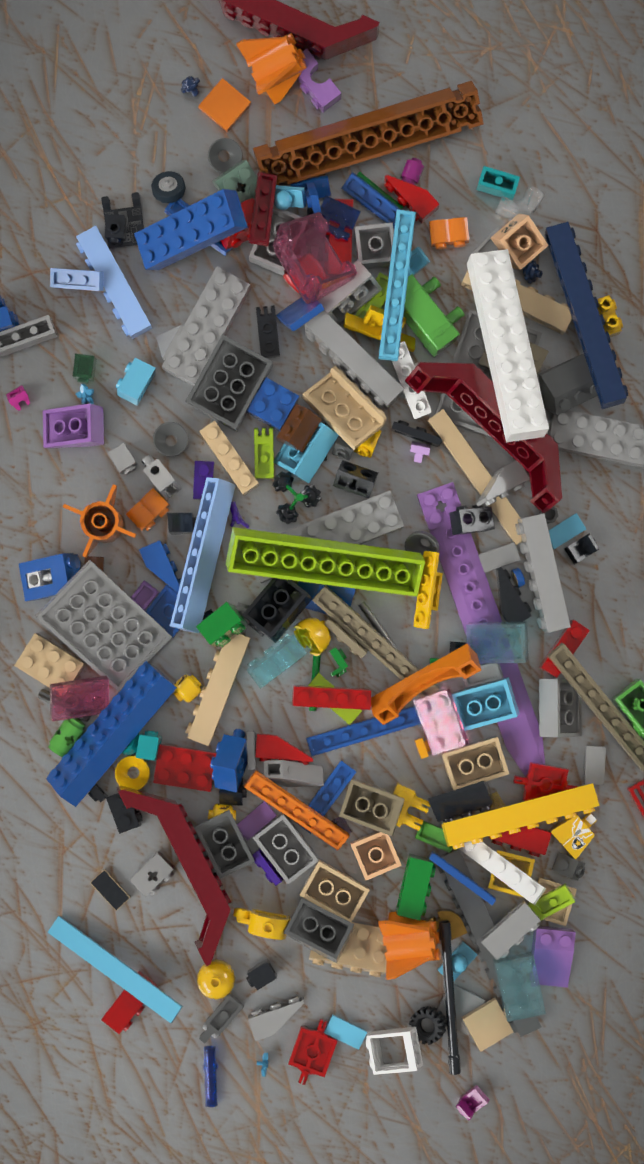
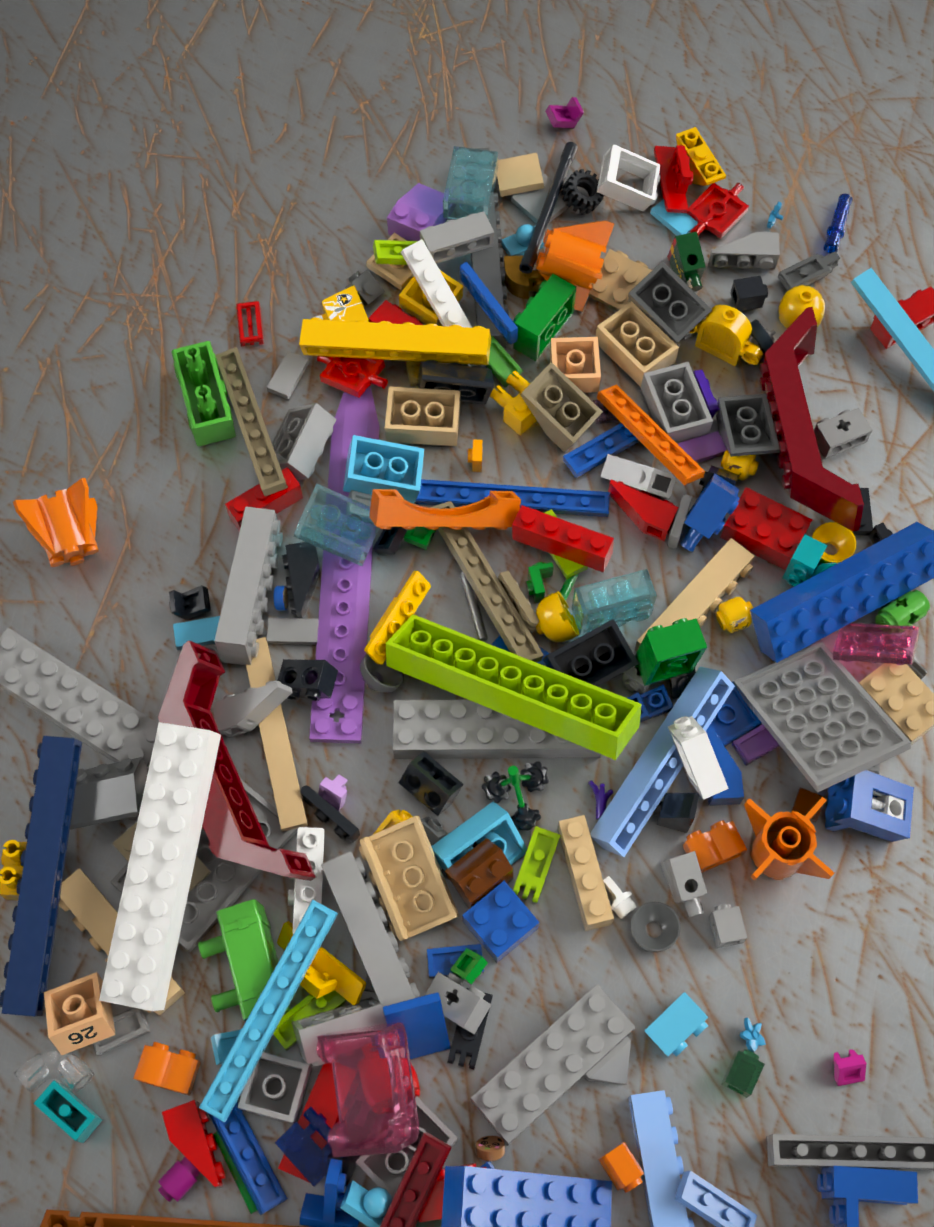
camera: 160 degrees left, 20 degrees down
medium lavender slope [43,403,104,448] -> none
black tile [90,869,131,911] -> none
dark grey slope [185,334,273,432] -> none
dark purple plate [193,461,214,500] -> none
clear pink plate [413,689,469,755] -> none
dark blue plant [523,260,543,284] -> none
none -> light grey brick [424,972,491,1034]
none -> blue plate [427,944,484,978]
none -> green plate [450,948,488,985]
none -> medium nougat tile [476,1136,505,1161]
none -> orange brick [598,1142,644,1193]
none -> white piece [603,876,637,919]
none -> blue slope [627,684,673,722]
none -> red bracket [654,145,693,213]
none -> dark green torso [667,232,706,292]
none -> white window [668,716,729,799]
none -> yellow slope [676,127,726,186]
none -> black wheel [750,319,776,355]

